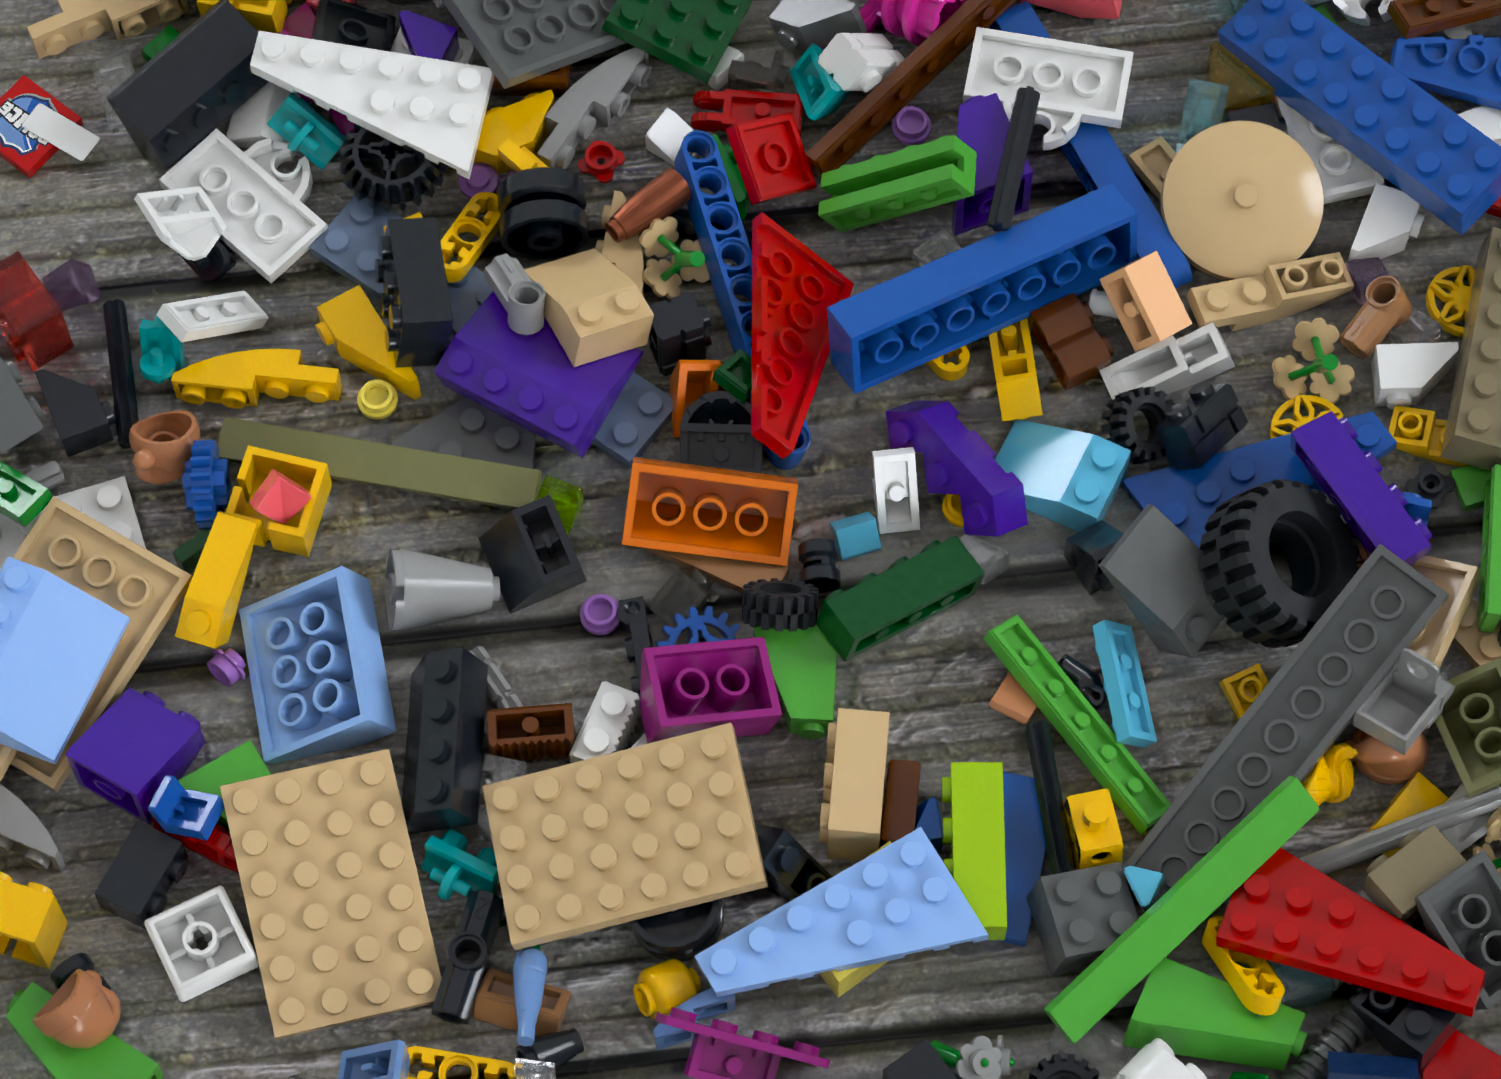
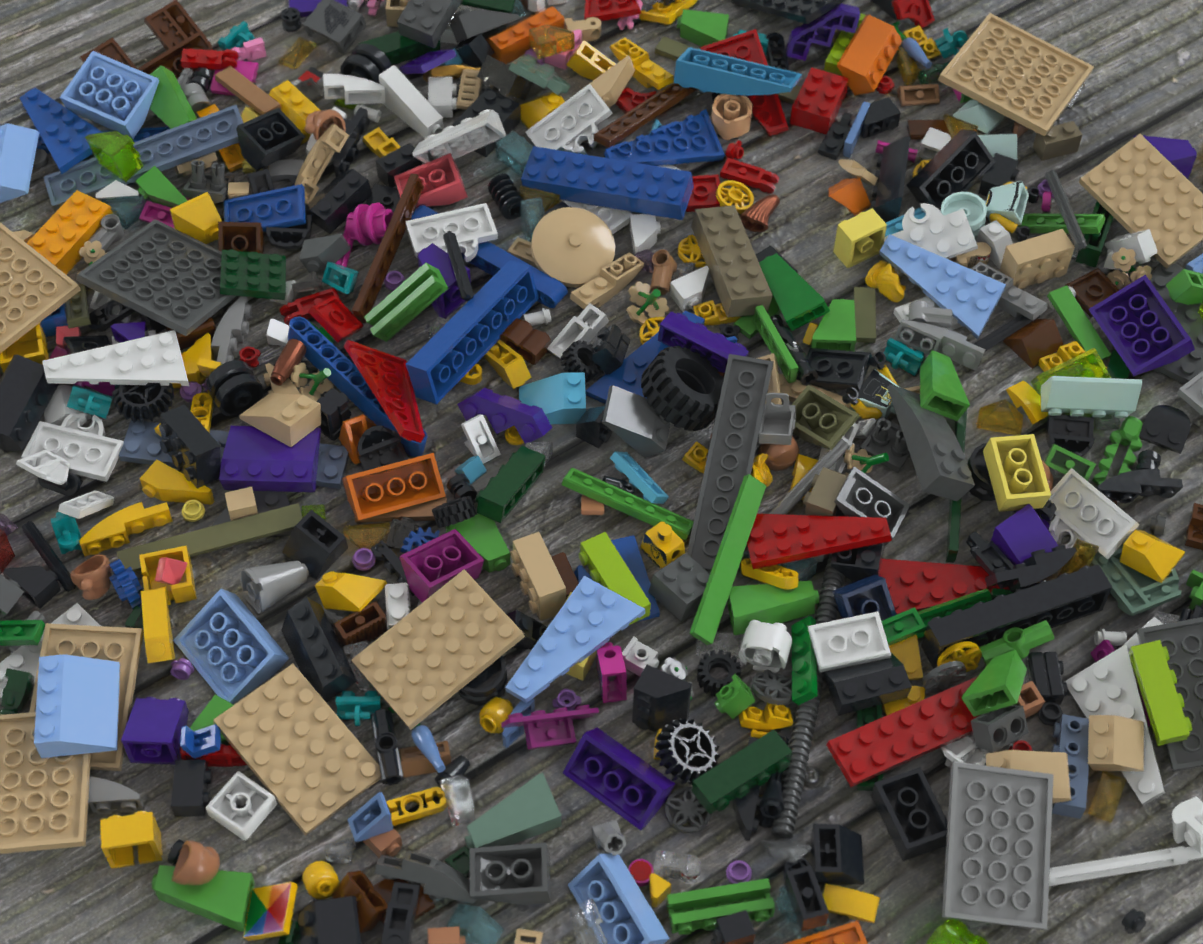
camera: 30 degrees left, 10 degrees down
light grey piece [484,253,545,335] -> none
dark green tile [712,349,752,404] -> none
white brick [818,33,905,92] -> none
black axle [1025,720,1075,875] -> none
light nougat brick [1099,251,1192,352] -> none
medium azure slope [1123,866,1166,912] -> none
none -> tan panel [225,487,258,521]
none -> yellow slope [315,571,387,612]
none -> clear yellow slope [343,522,390,551]
none -> black piece [488,173,527,220]
none -> medium lavender plate [552,689,581,711]
none -> dark pink torso [596,642,627,703]
none -> white brick [622,636,660,676]

